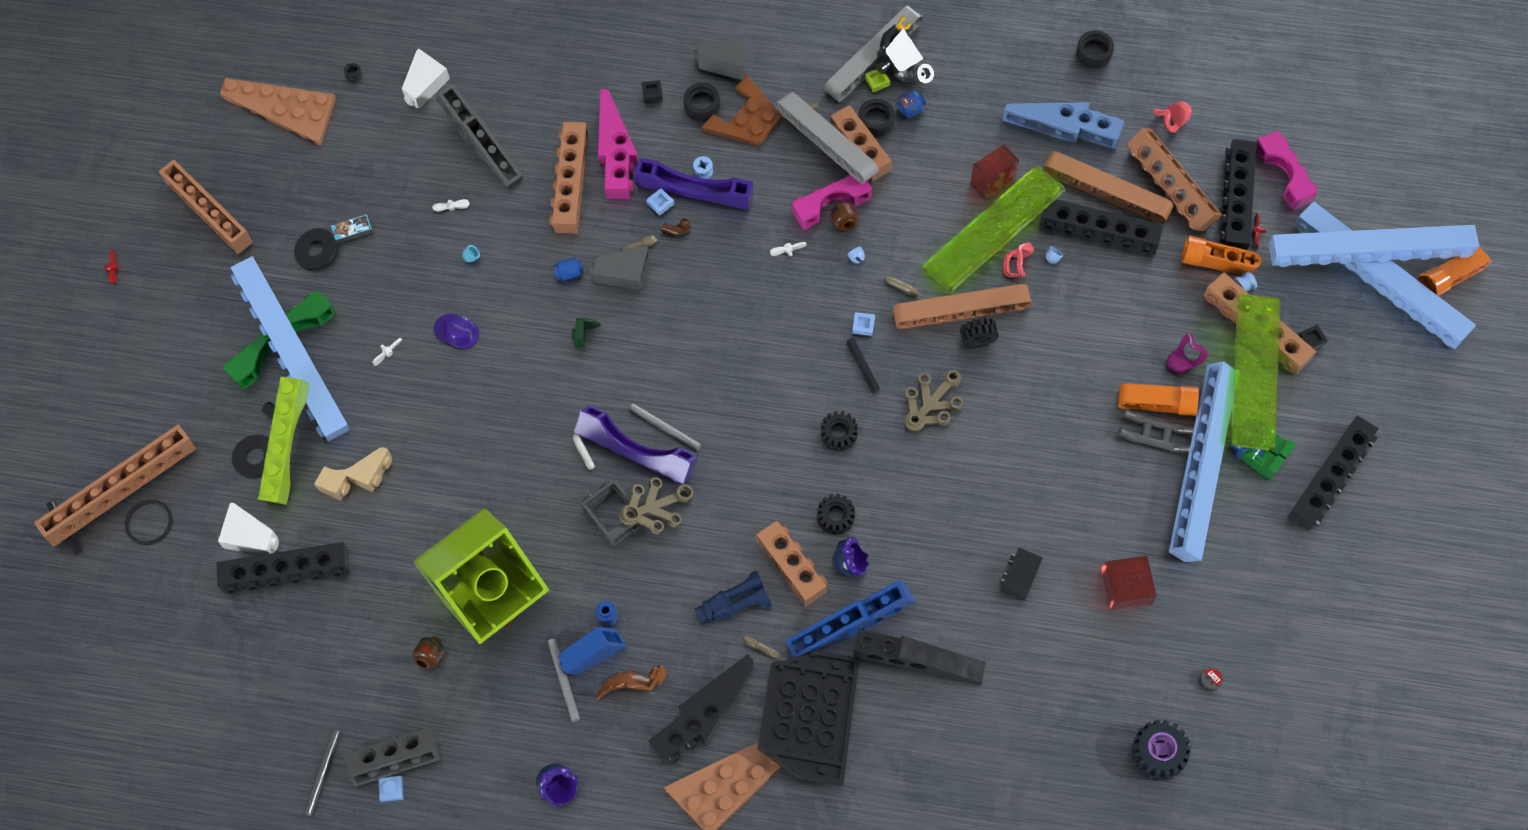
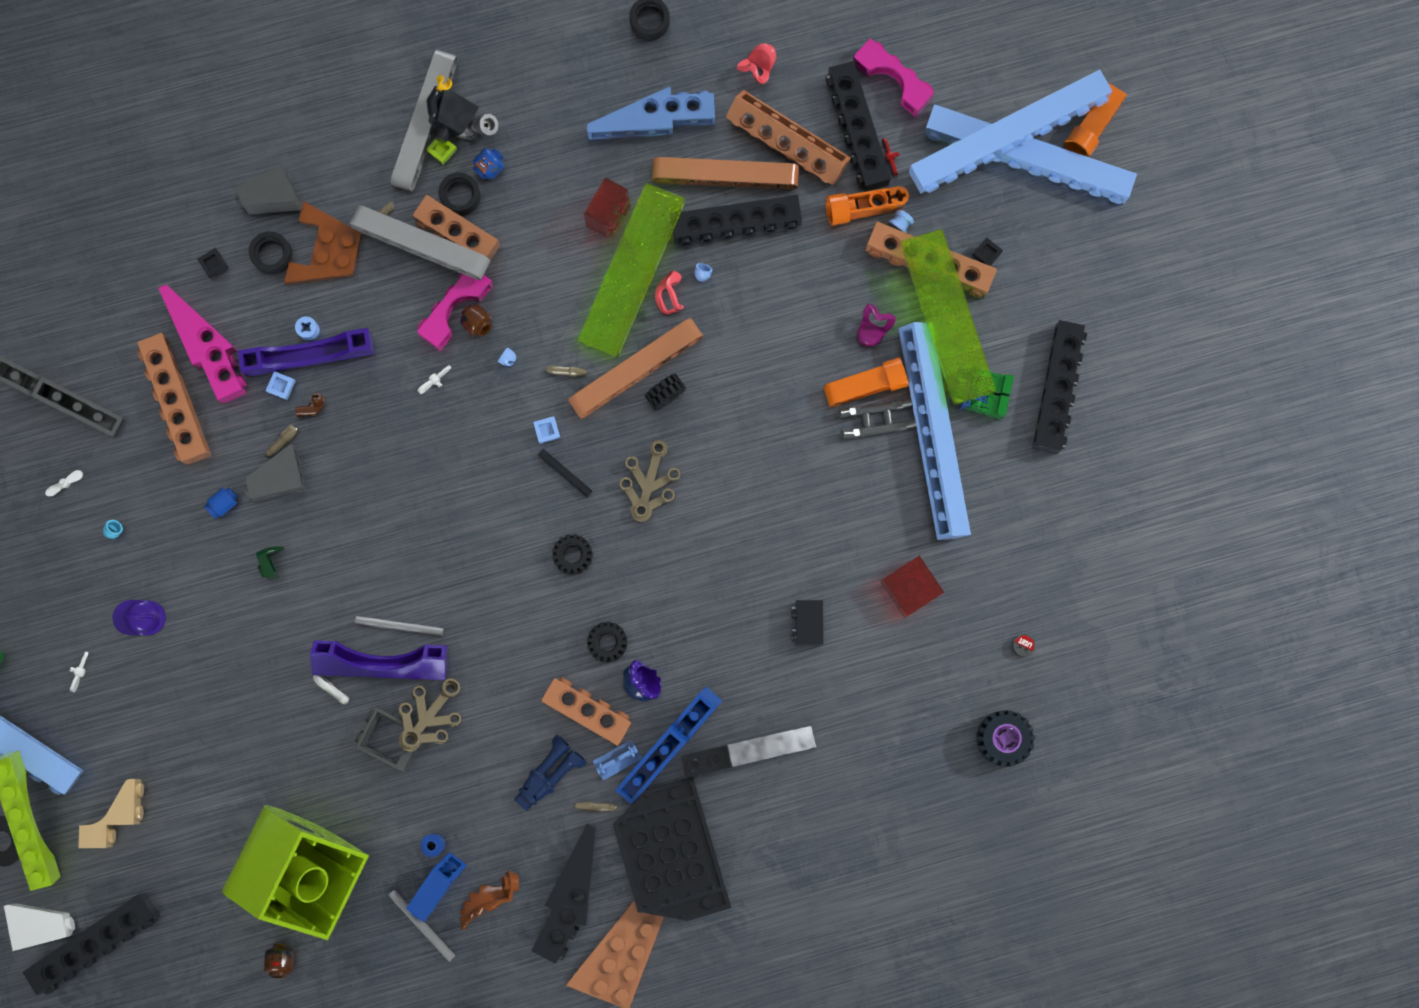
camera: 30 degrees left, 15 degrees up
none -> medium blue hinge [593,739,642,781]

